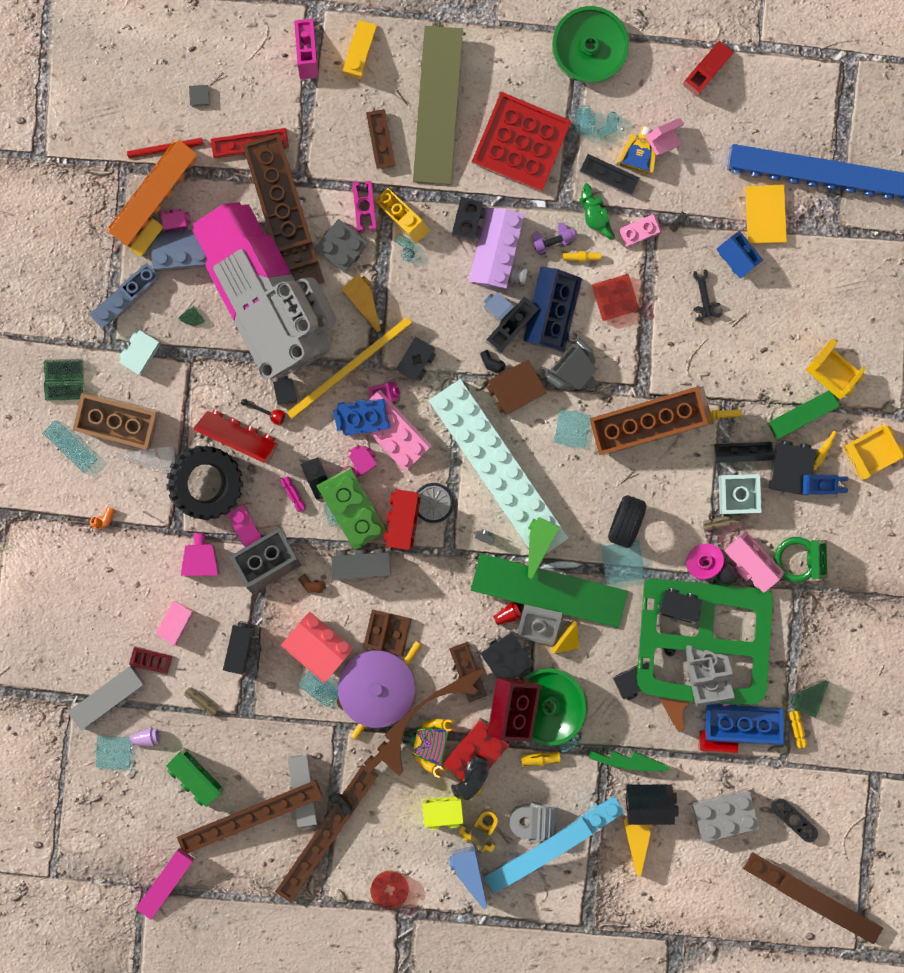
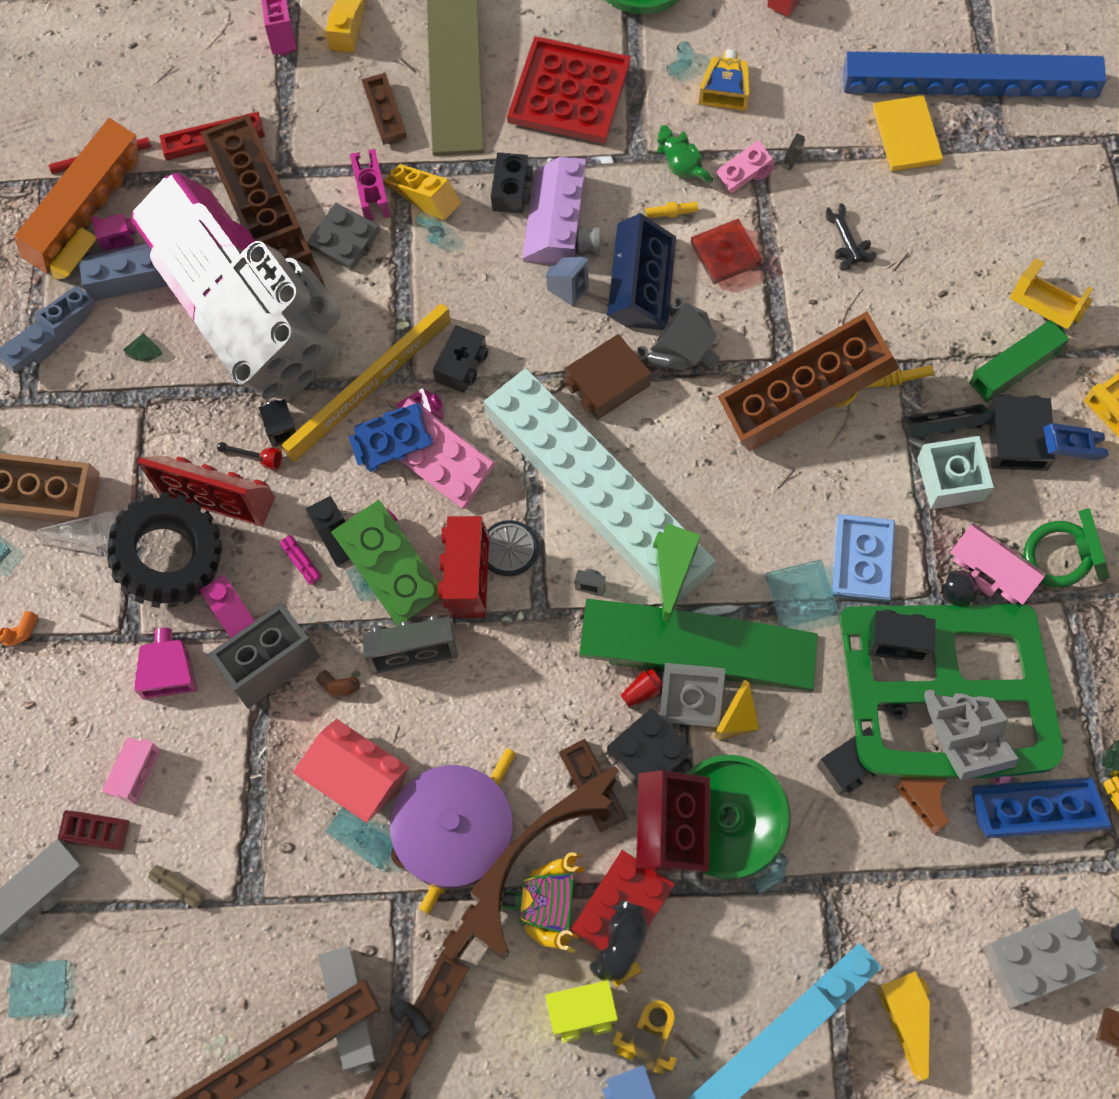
camera: 10 degrees left, 20 degrees down
light aqua brick [119,330,161,376] -> none
lavender cone [130,727,160,746] -> none
green slope [166,748,224,807] -> none
dark grey tile [189,85,210,106] -> none
black brick [223,621,255,675] -> none
pearl gold slope [341,274,381,334] -> none
dark pink brick [348,445,377,476] -> none
reddish brown slope [363,609,412,656] -> none
black arm [480,350,506,373] -> none
black slope [486,296,539,354] -> none
light grey piece [509,802,557,842] -> none
yellow pin [521,751,560,767] -> none
medium lavender piece [532,222,577,255] -> none
clear light blue piece [554,409,591,448] -> none
clear light blue brick [575,105,596,135] -> none
black plate [580,154,640,196] -> none
green slope [588,750,669,771] -> none
black tyre [608,495,647,548] -> none
black brick [625,784,679,825] -> none
bright pink panel [646,118,684,156] -> none
dark pink dish [686,544,724,580] -> none
red slope [698,730,738,753] -> none
dark tan axle [703,514,741,531] -> none
blue brick [716,230,763,279] -> none
yellow hand [813,431,837,471] -> none
none -> light blue tile [831,514,895,603]

